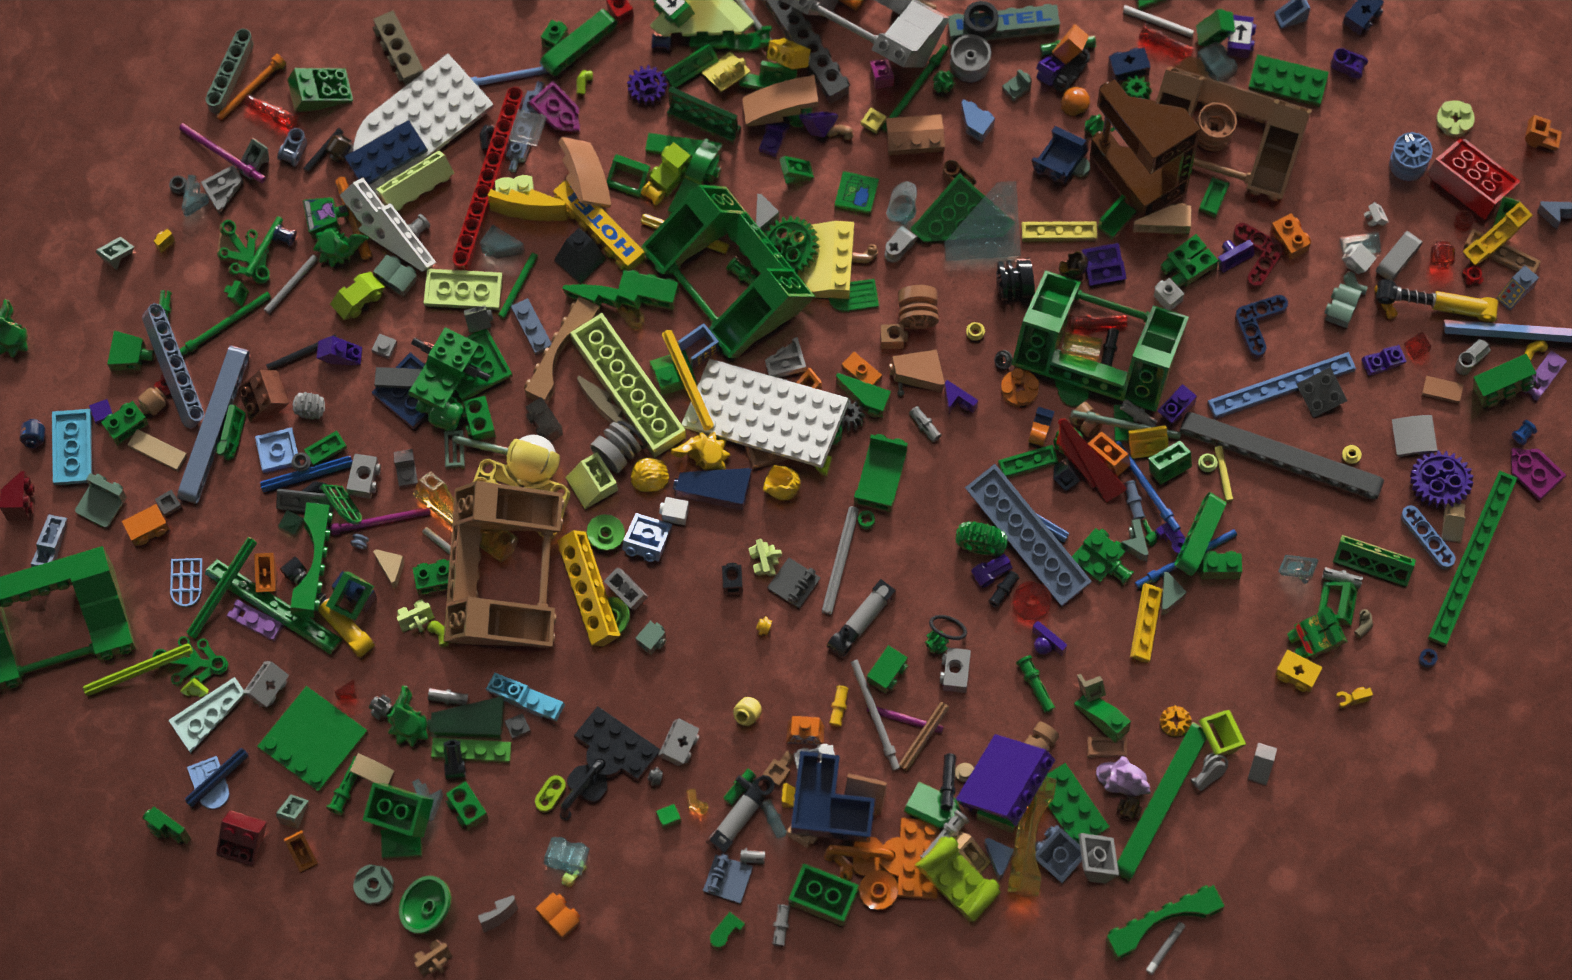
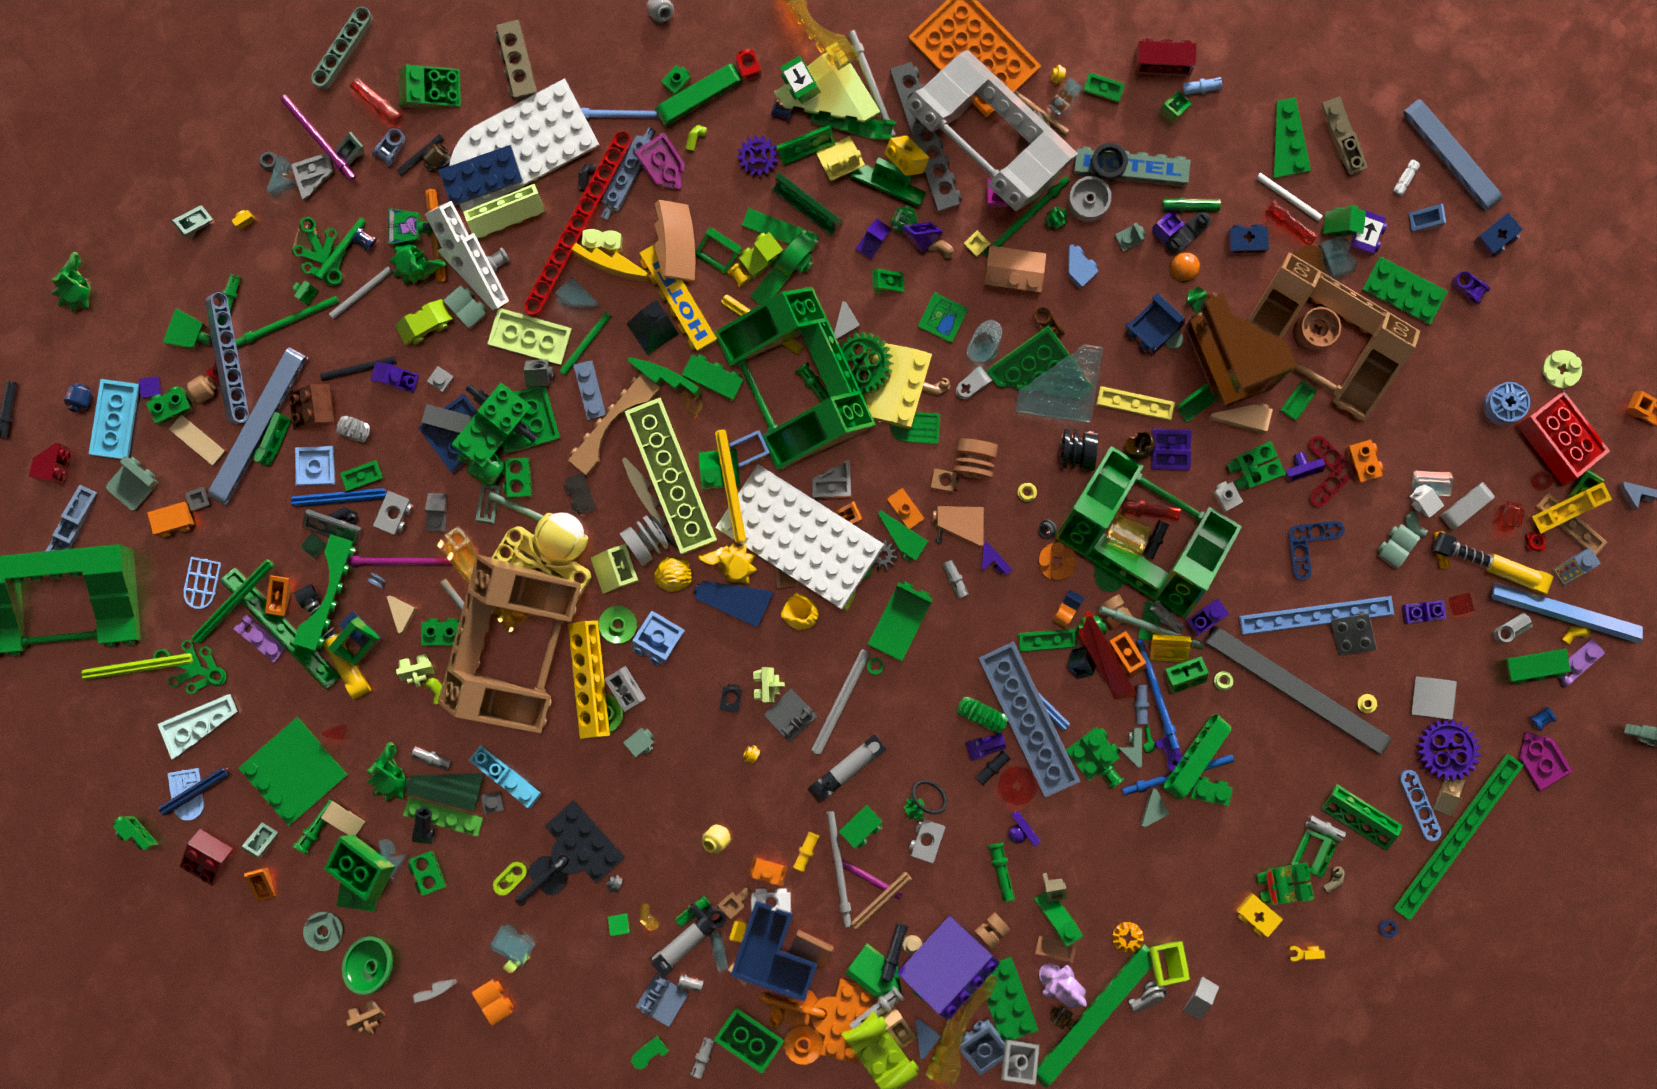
camera: 10 degrees right, 15 degrees up
lime tile [180,678,209,697] -> none
orange piece [217,54,287,120] -> none
light grey brick [243,661,289,707] -> none
dark grey plate [291,453,311,472] -> none
green window [321,484,362,525] -> none
dark grey gear [369,694,393,720] -> none
clear piece [509,110,547,146] -> none
light grey brick [658,718,699,766] -> none
white brick [659,497,689,525] -> none
nougat slope [742,75,819,127] -> none
orange slope [1051,24,1089,64] -> none
green gear [1122,75,1152,100] -> none
yellow tile [1130,583,1163,663] -> none
light yellow bar [1215,446,1233,502] -> none
clear light blue slope [1278,555,1319,584] -> none
white tile [1364,203,1389,226] -> none
nougat tile [1422,376,1464,404] -> none

